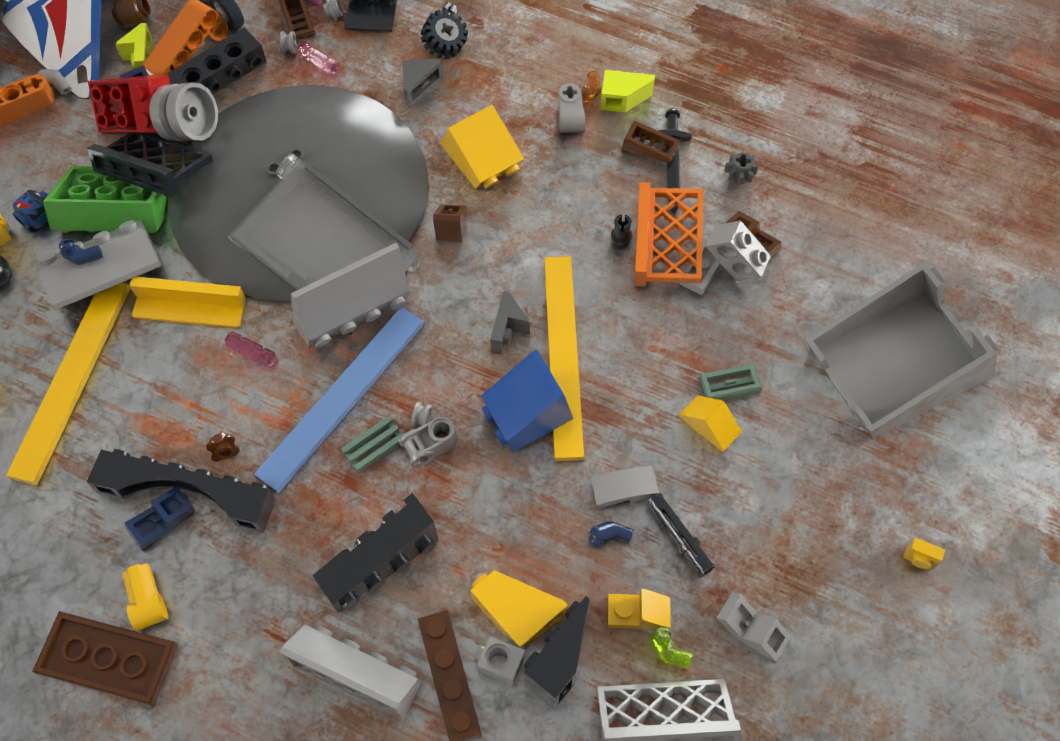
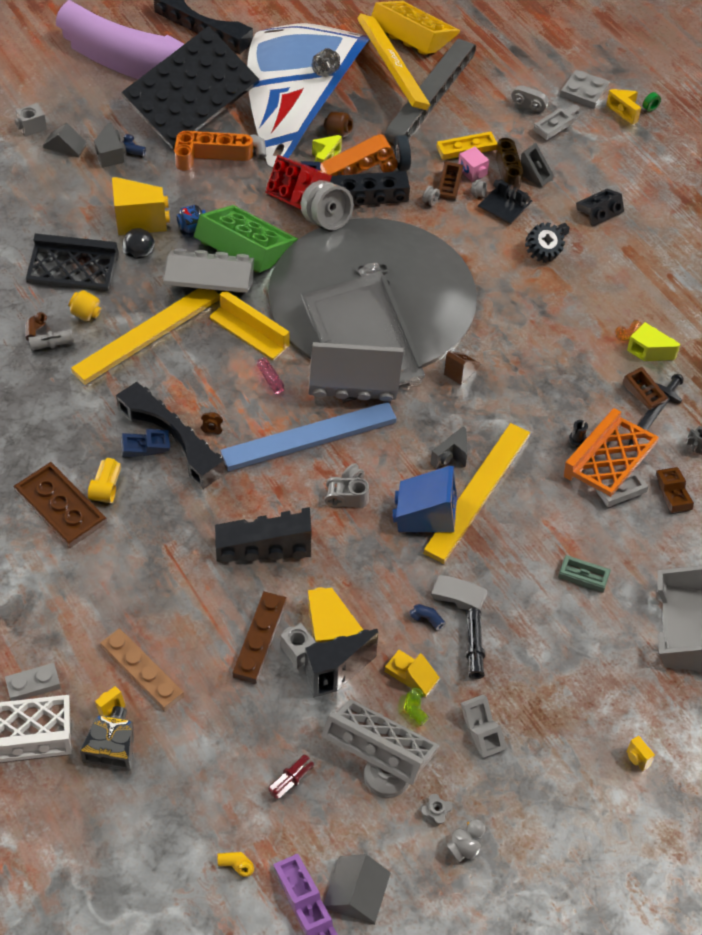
camera: 30 degrees right, 10 degrees down
dark blue arm [59,239,104,265] -> none
black fence [87,132,213,198] -> none
light grey slope [279,625,421,721] -> none
clear pink axle [297,41,340,75] -> none
sand green tile [341,416,404,474] -> none
dark grey slope [403,59,443,107] -> none
yellow slope [440,104,524,189] -> none
light grey piece [557,83,585,133] -> none
yellow slope [678,395,742,452] -> none
light grey brick [705,221,771,281] -> none

